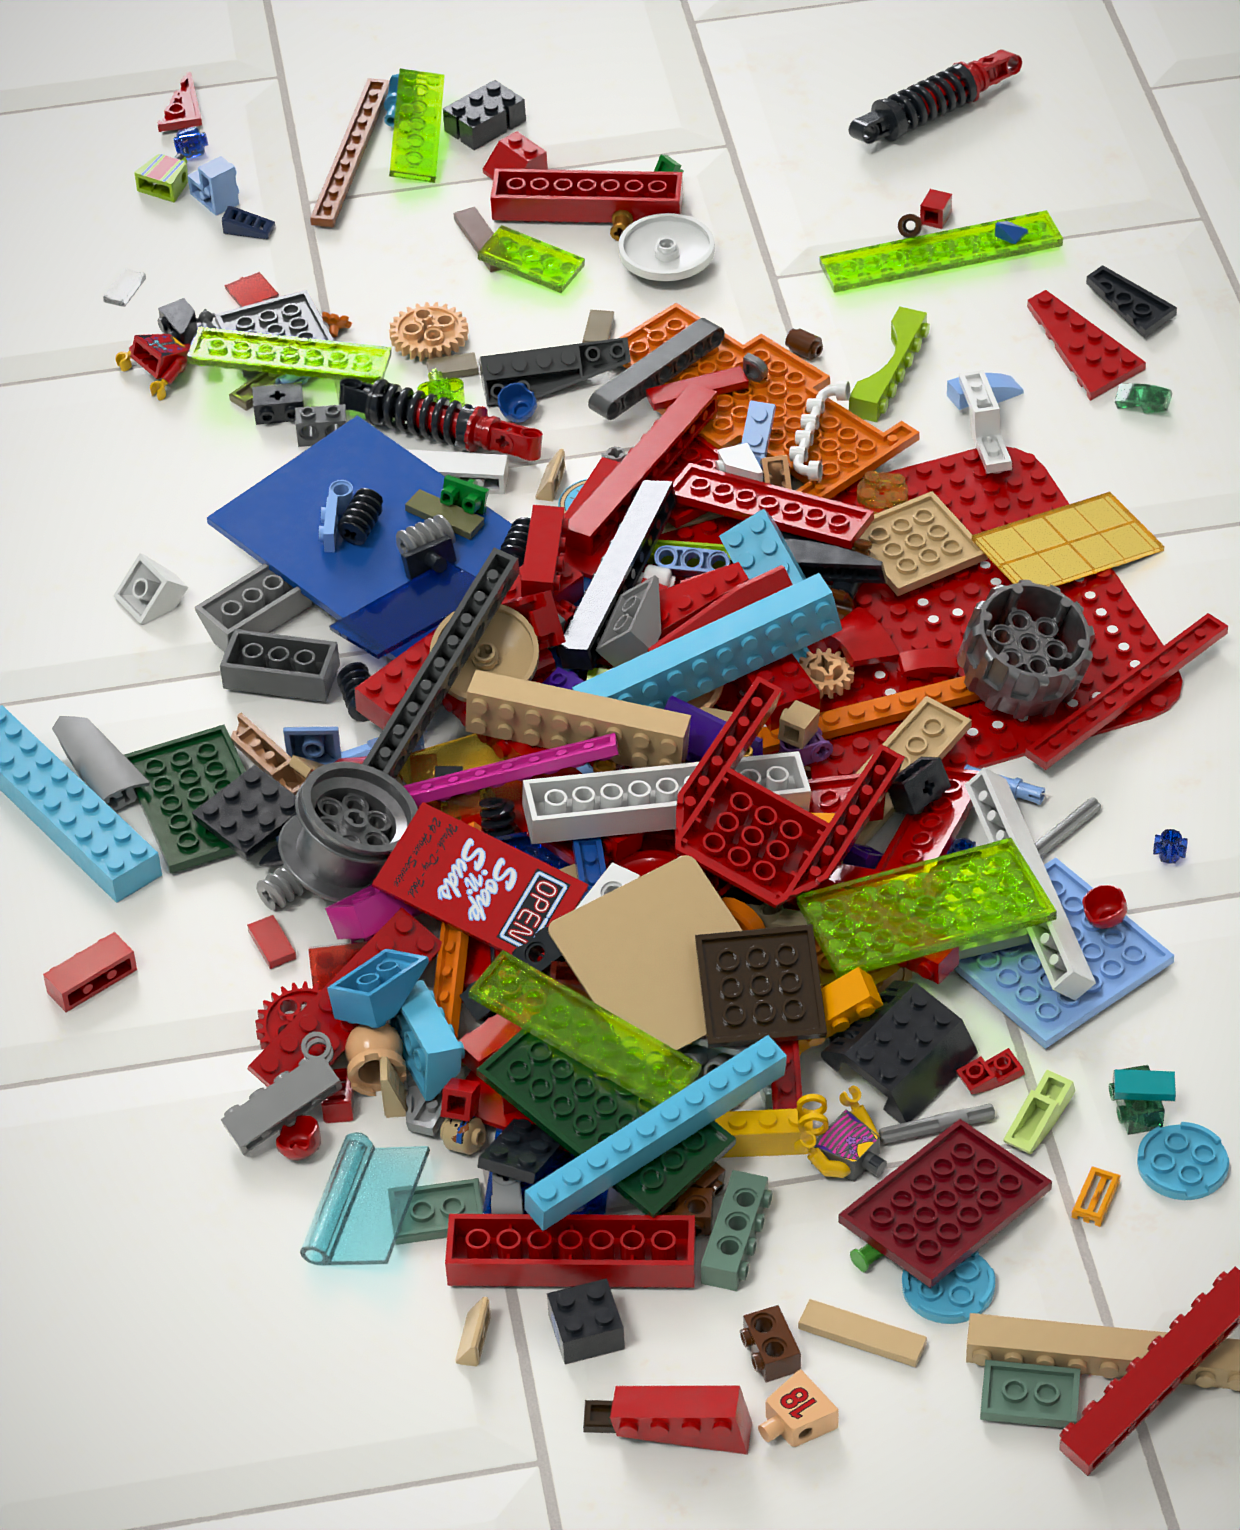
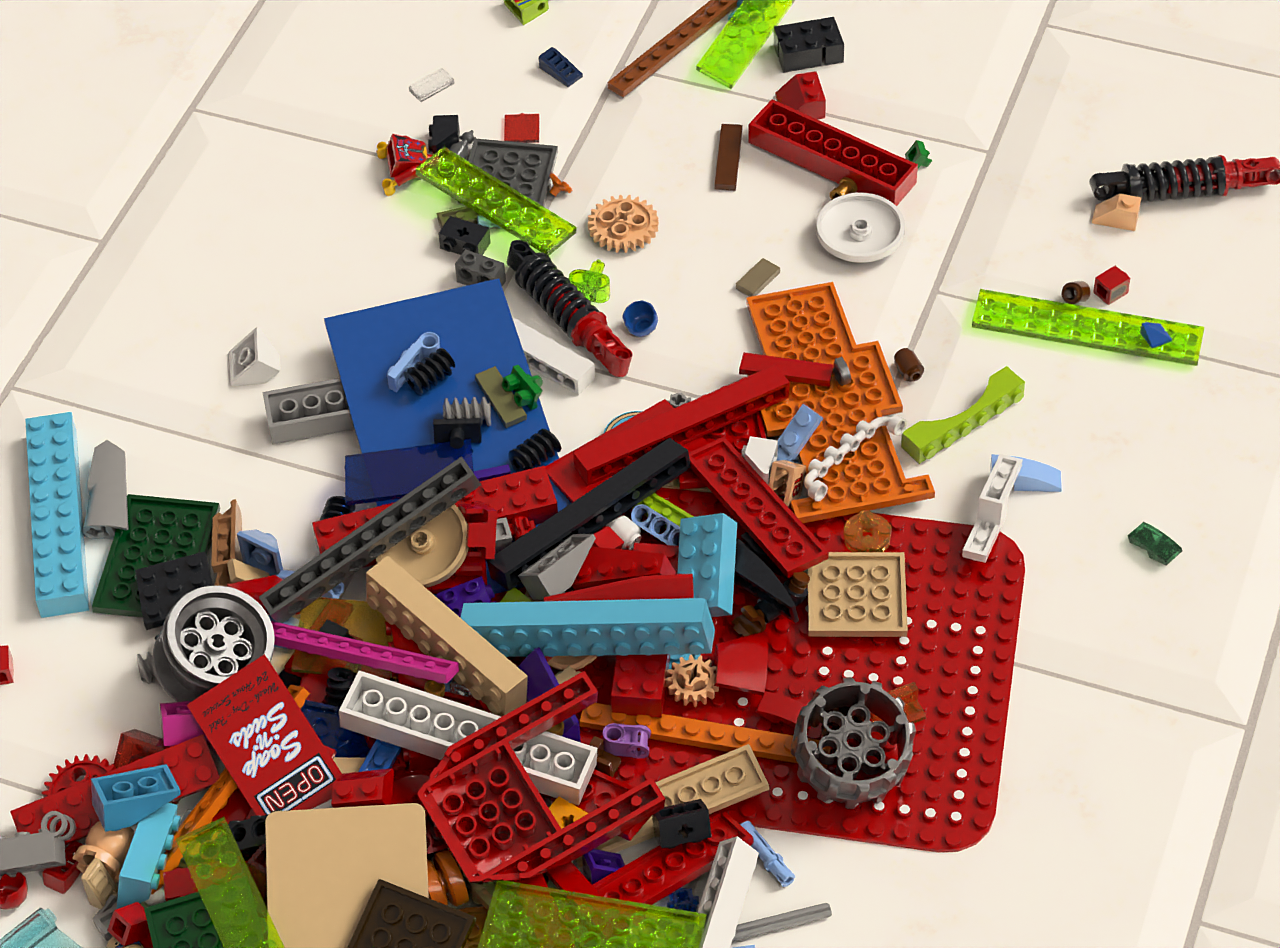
camera: 30 degrees right, 5 degrees up
light blue brick [187,156,239,216] -> none
dark grey brick [220,629,340,702] -> none
tile [247,915,296,969] -> none
dark tan tile [426,352,479,381] -> none
clear neon green plate [478,225,585,294] -> none
dark grey wedge [478,337,631,406] -> none
red brick [521,505,569,599] -> none
tan slope [535,449,566,501] -> none
beam [588,318,725,420] -> none
tan brick [778,700,820,749] -> none
clear yellow piece [971,491,1165,587] -> none
red plate [1025,613,1229,770] -> none
red wing [1027,290,1146,401] -> none
black wing [1086,265,1177,338] -> none
none -> red slope [331,768,394,808]
none -> light nougat slope [1092,194,1142,231]

